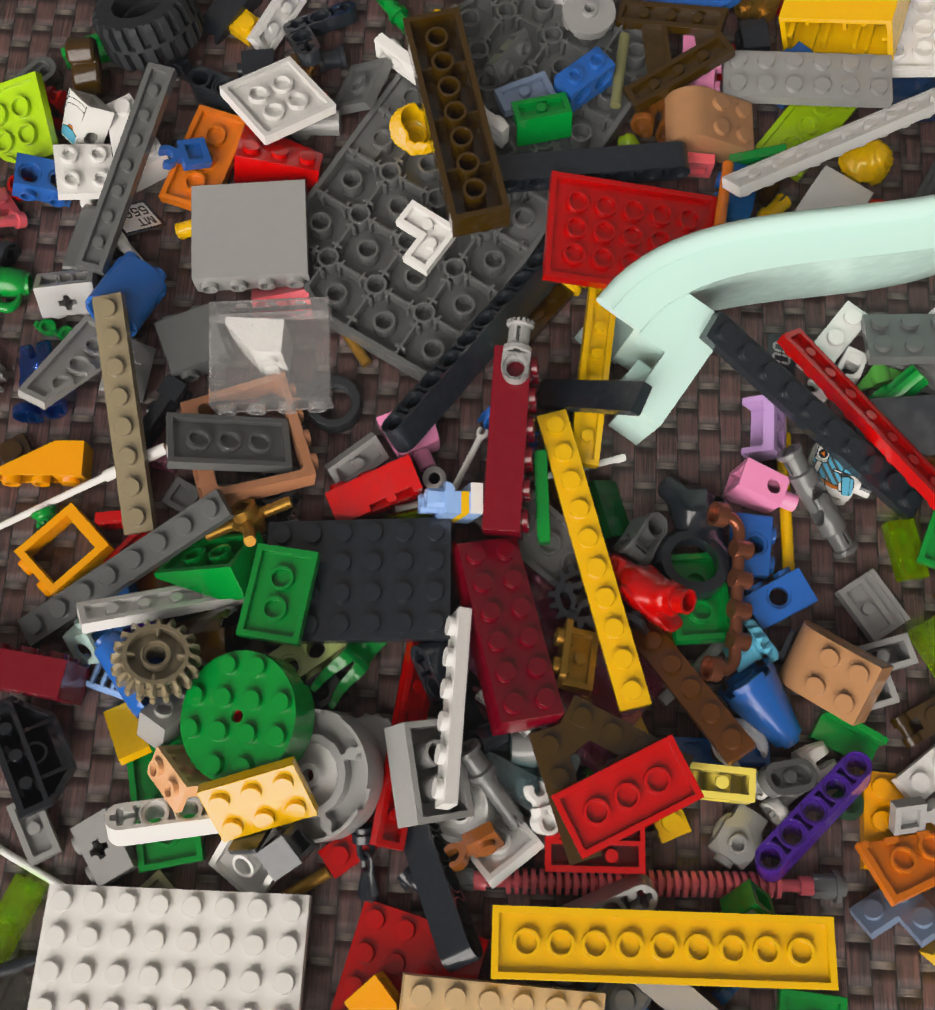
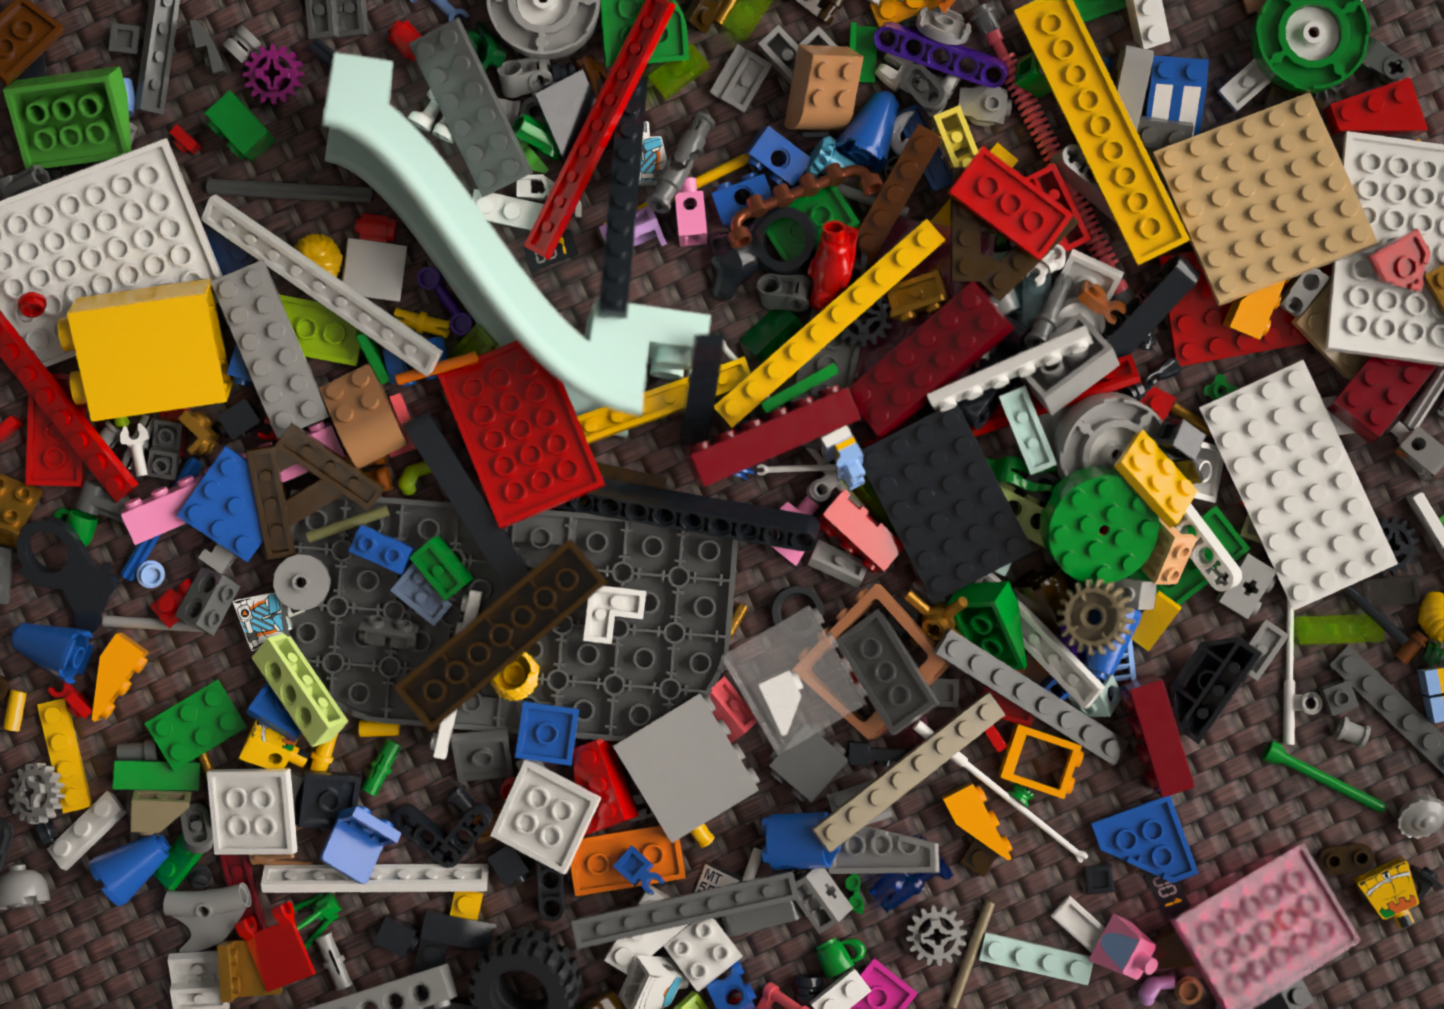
camera: 125 degrees left, 15 degrees up
green plate [236,543,321,647] -> none
light grey connector [501,317,535,385] -> none
none -> blue plate [515,701,580,766]
none -> light grey plate [915,7,971,45]
none -> light aqua plate [999,385,1057,475]
none -> green plate [1203,374,1237,401]

